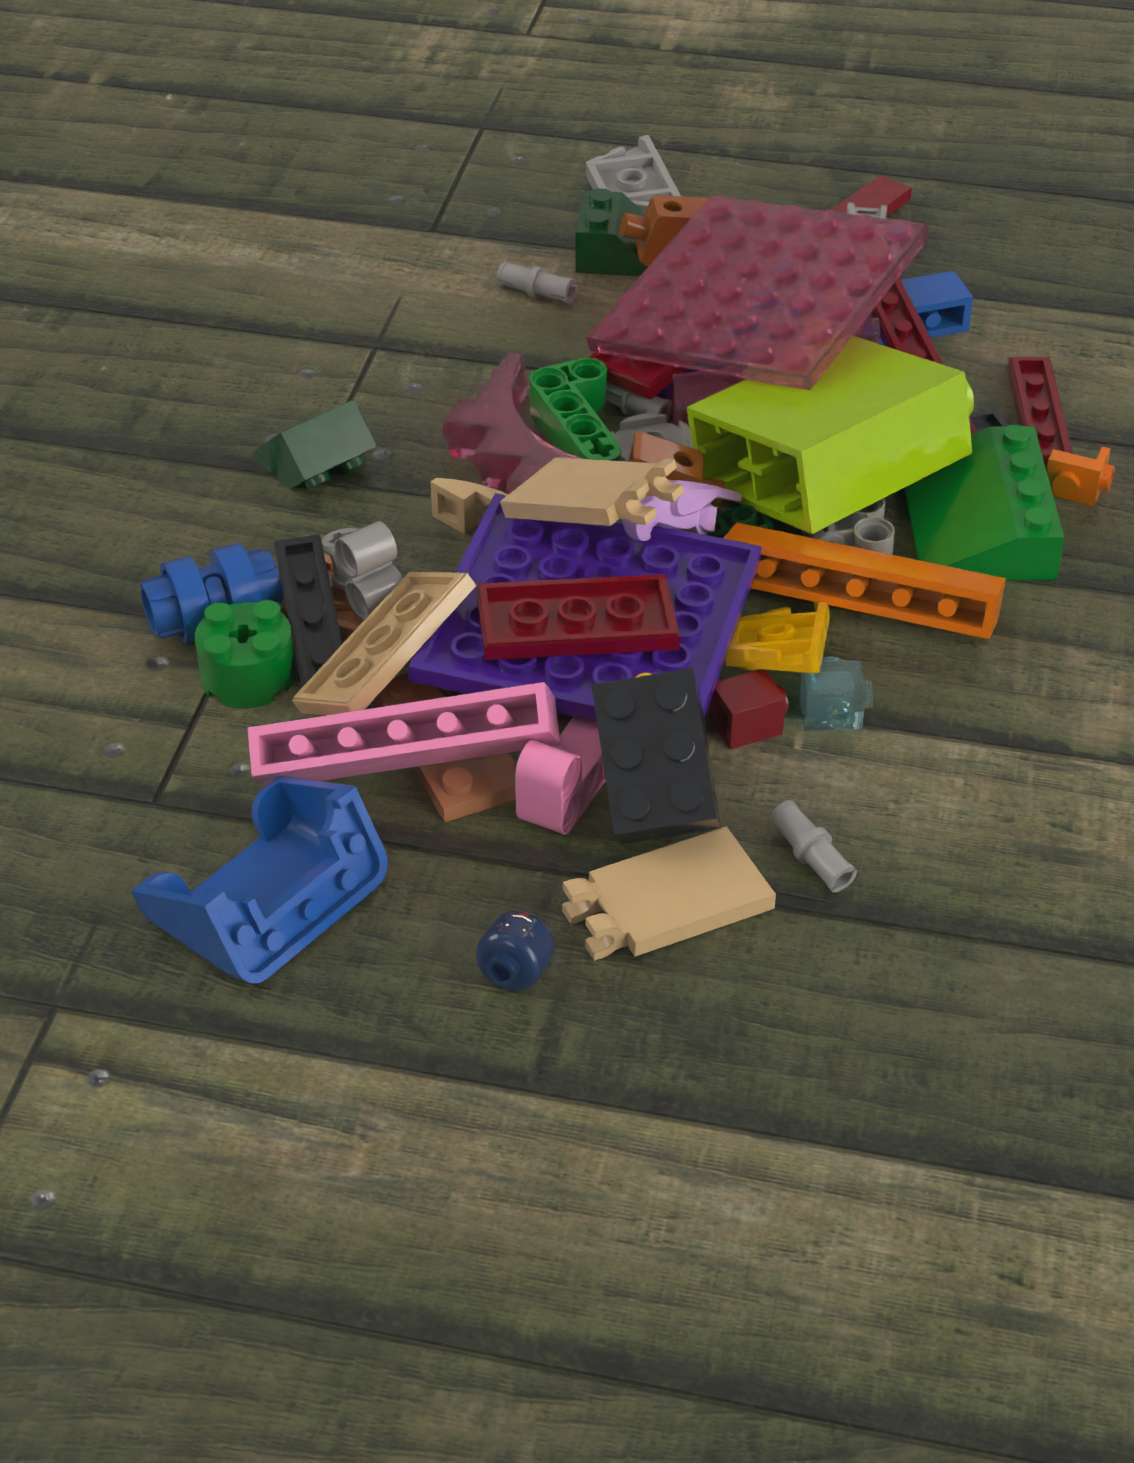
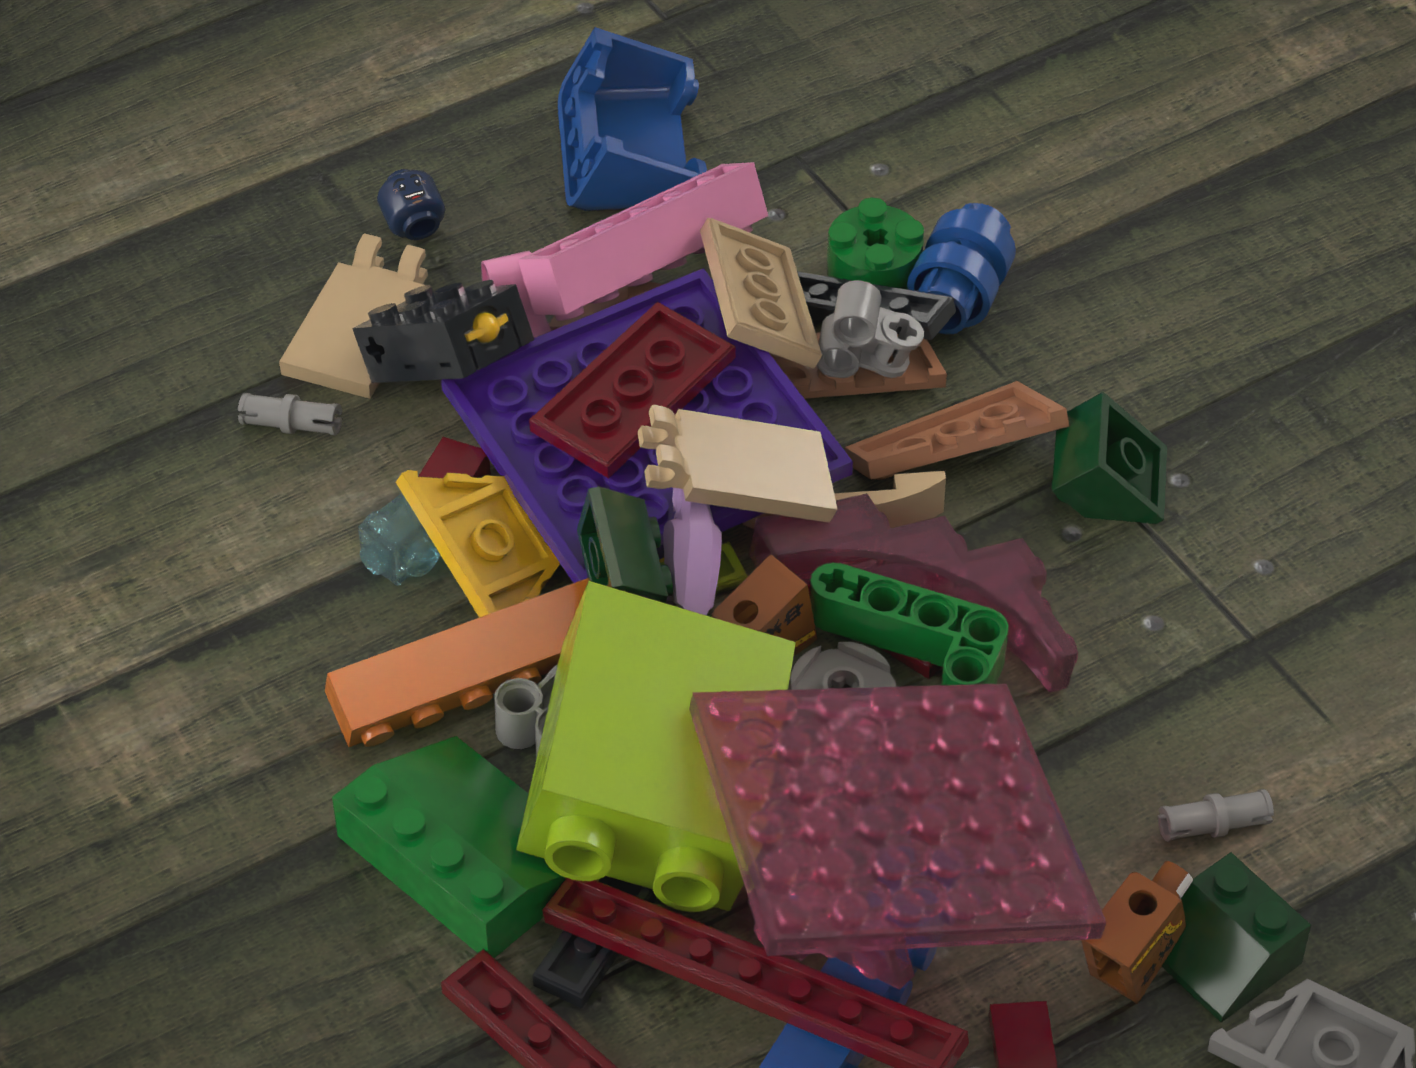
camera: 135 degrees right, 5 degrees up
orange bracket [1047,446,1115,506] -> none
none -> dark green slope [577,487,673,603]
none -> nougat wing [845,381,1069,480]

